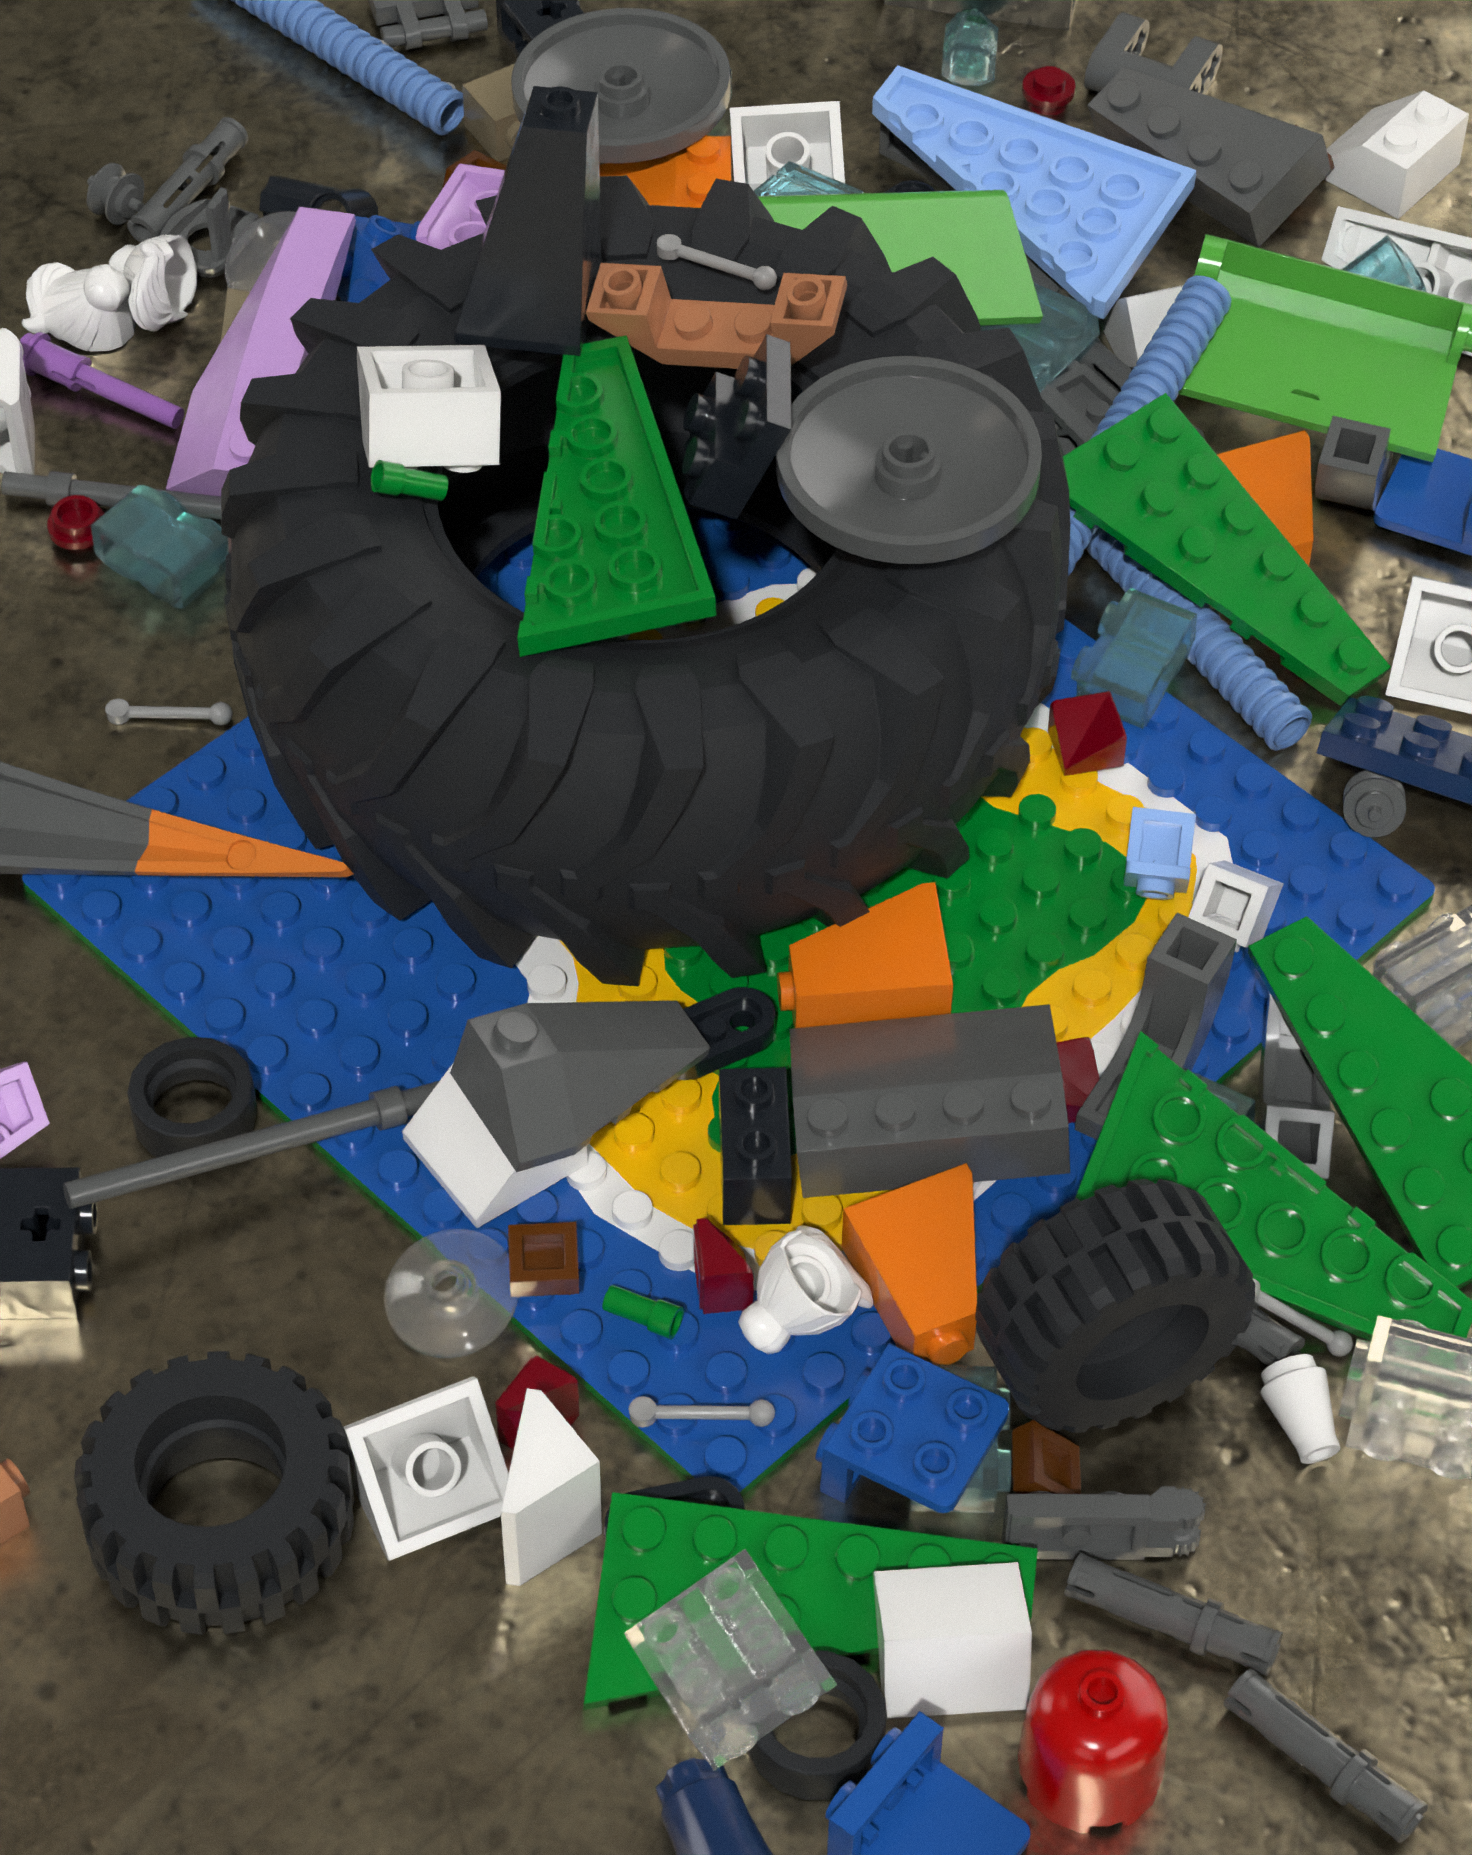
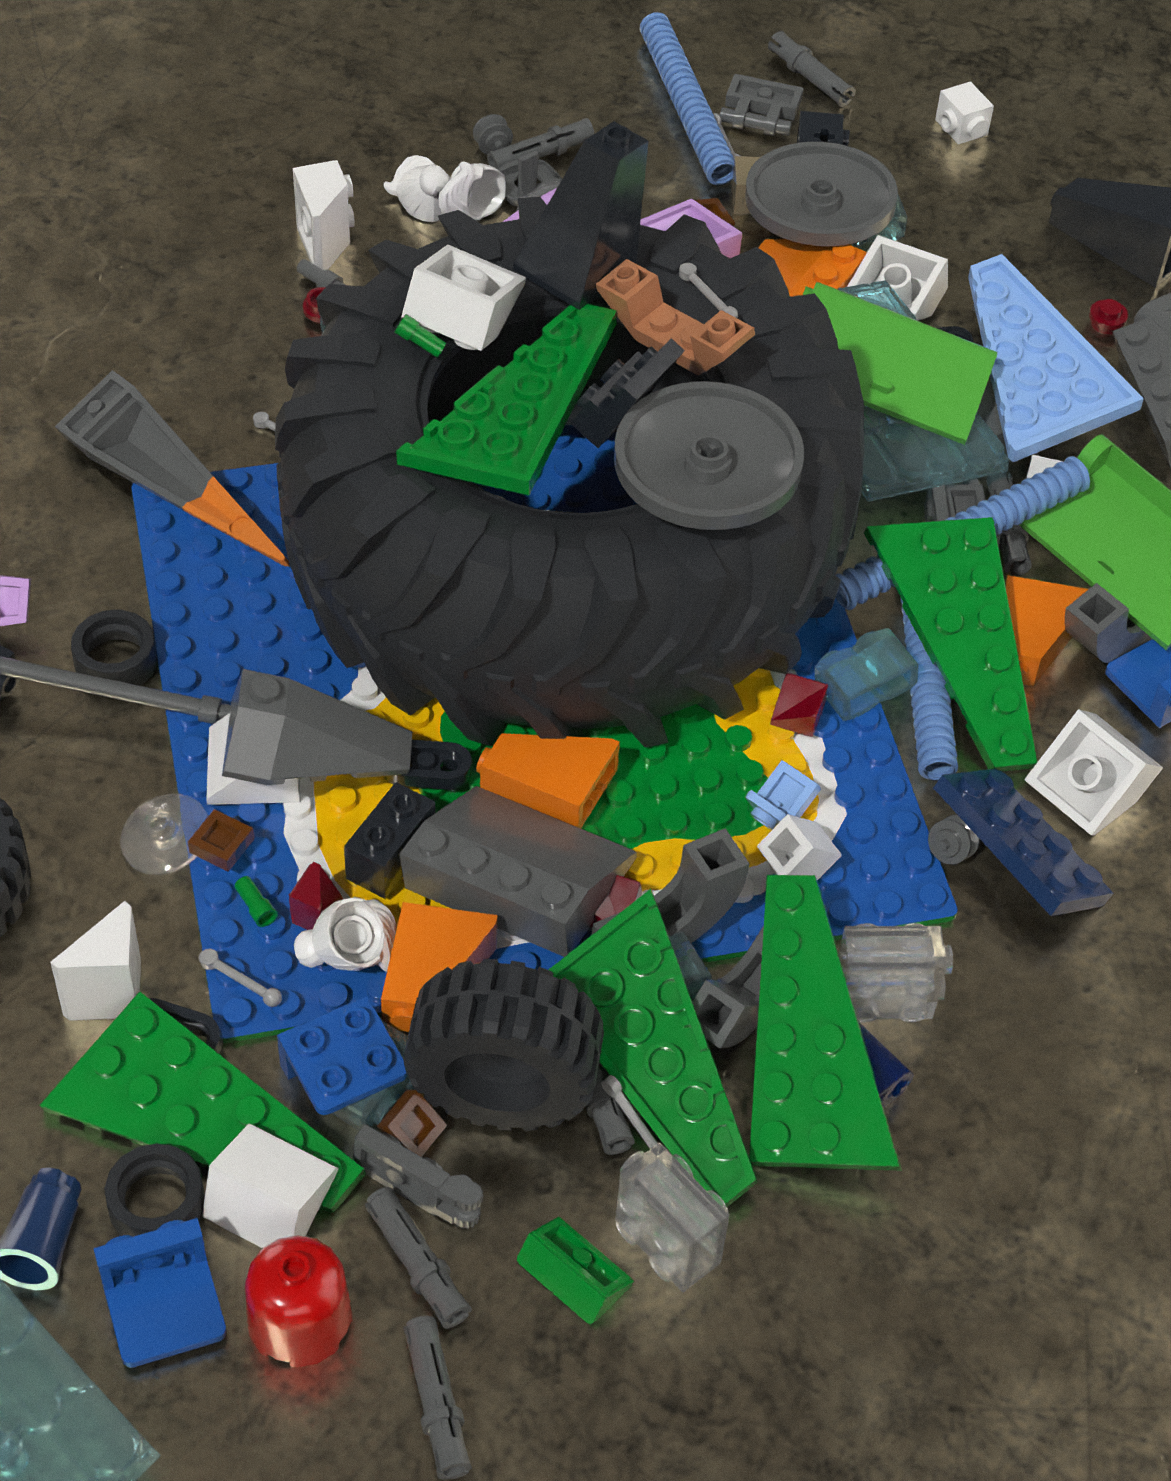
camera: 30 degrees right, 0 degrees up
medium lavender pin [20,332,184,429] -> none
white slope [343,1376,509,1561] -> none
dark red slope [495,1355,580,1450] -> none
clear brick [624,1549,837,1771] -> none
clear light blue rock [942,8,999,86] -> none
white cone [1260,1354,1341,1464] -> none
none -> green slope [517,1216,634,1325]

